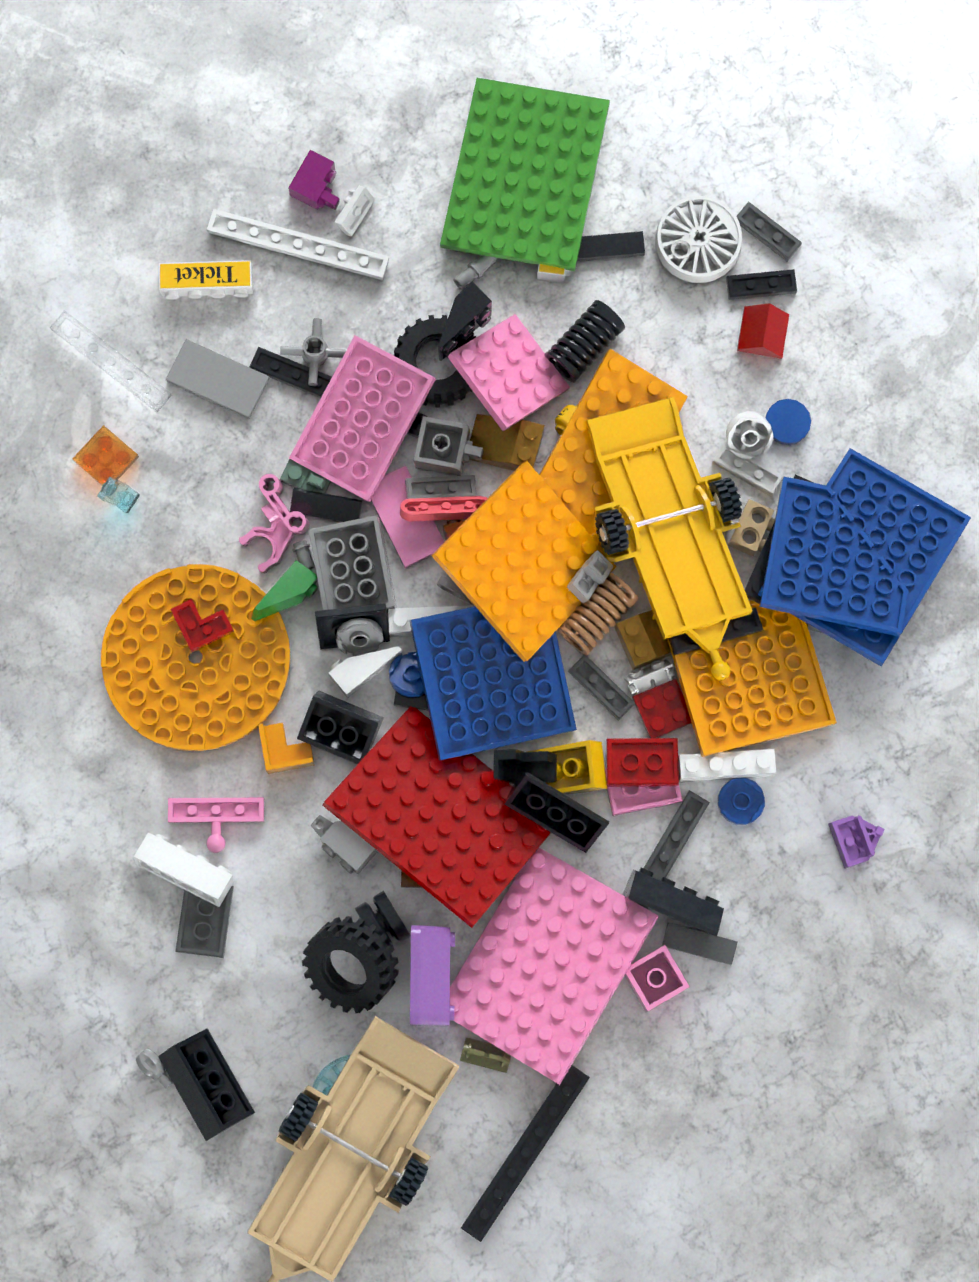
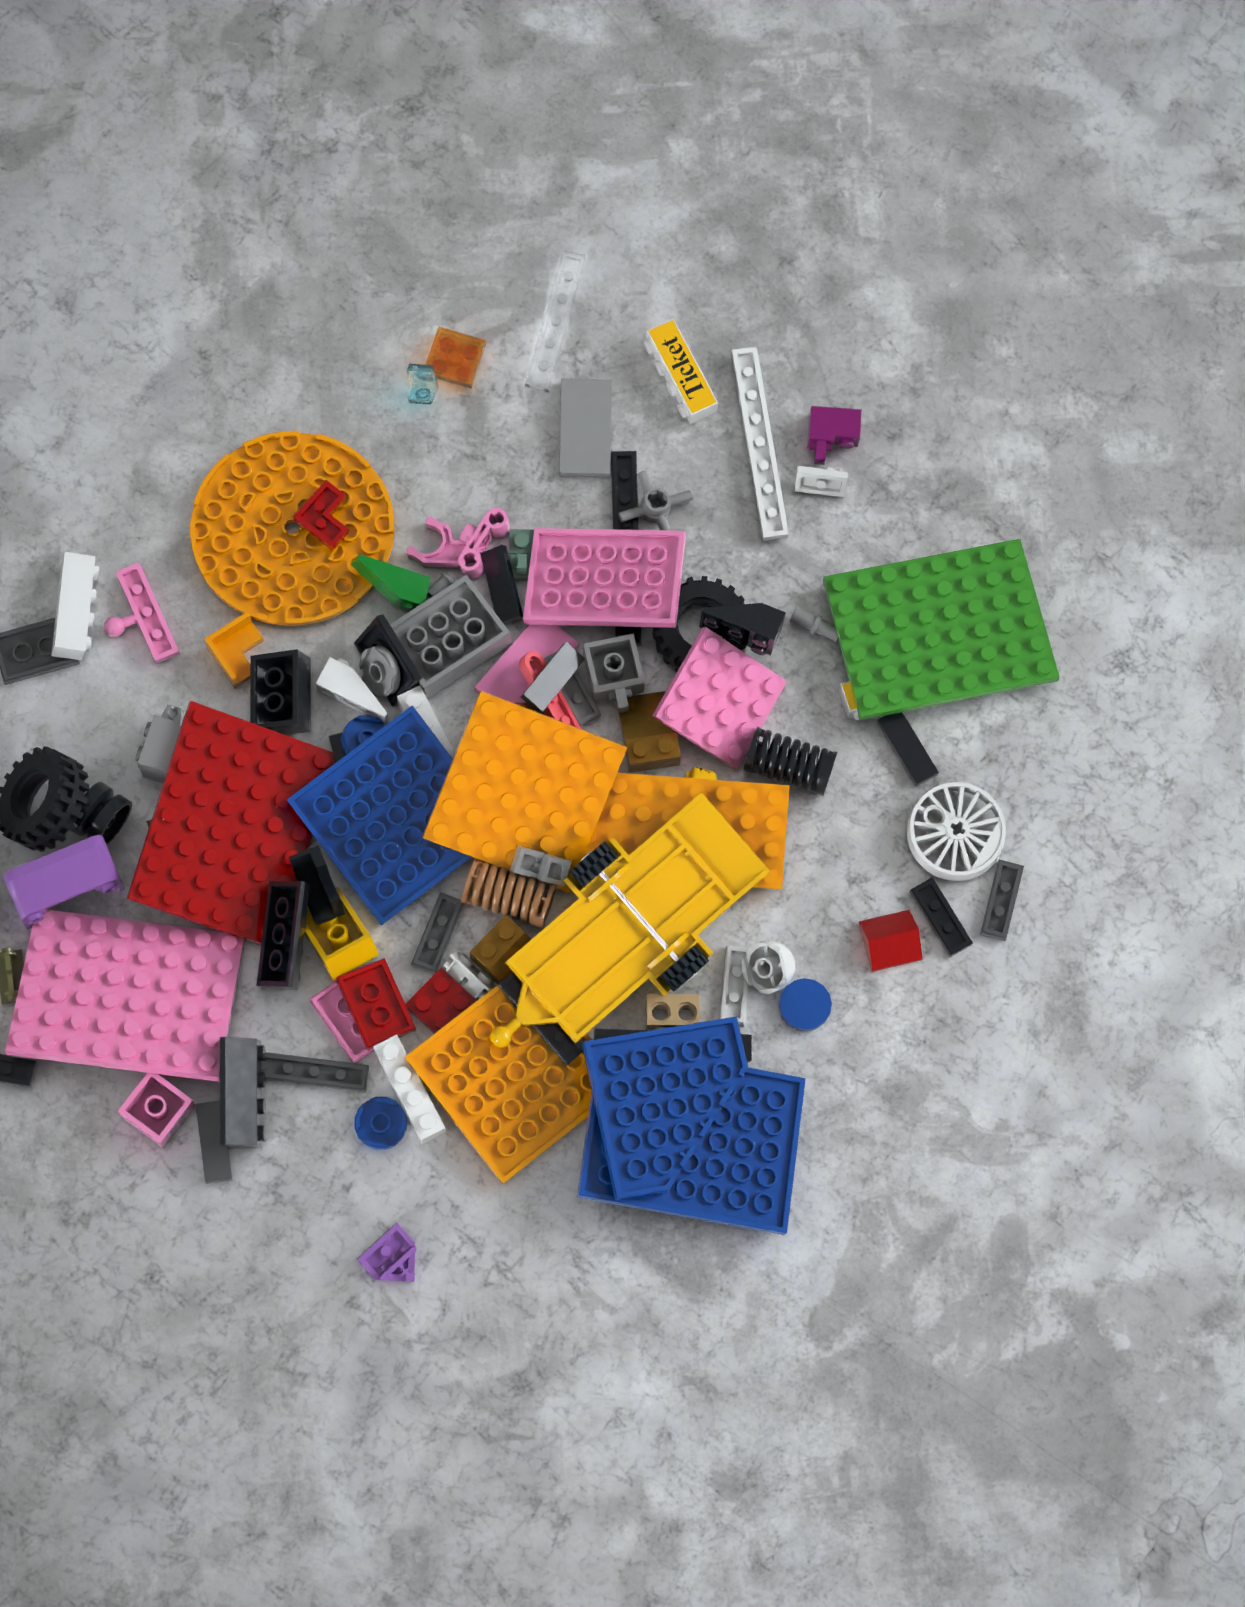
camera: 65 degrees right, 5 degrees down
none -> tile [520,642,585,713]

